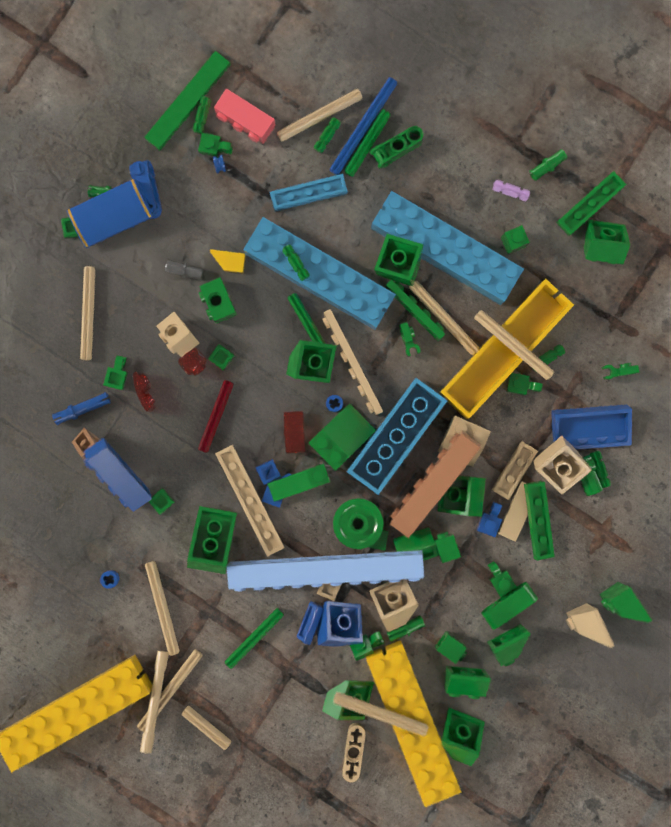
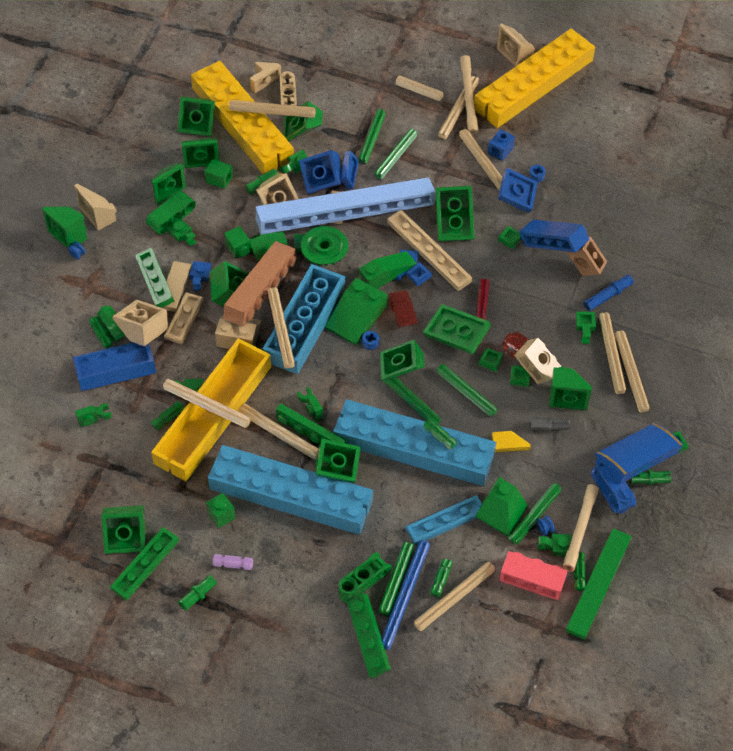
camera: 170 degrees right, 30 degrees down
clear red slope [133,372,156,412] -> none
green brick [199,277,237,324] -> none
tan plate [322,309,383,415] -> none
none -> blue bush [67,241,86,260]
none -> tan slope [250,62,281,93]
none -> tan axle [268,287,294,369]
none -> green plate [347,593,391,678]
none -> green axle [359,109,386,164]
none -> green plate [423,304,491,355]
none -> green axle [437,364,497,417]
none -> green slope [475,477,527,538]
none -> blue brick [488,129,515,161]
none -> tan slope [497,24,535,67]
none -> blue plate [498,168,538,213]
none -> green axle [509,483,562,545]
none -> green tile [510,365,530,387]
none -> green slope [549,367,592,410]
none -> tan piece [562,484,599,572]
none -> tan axle [599,312,626,394]

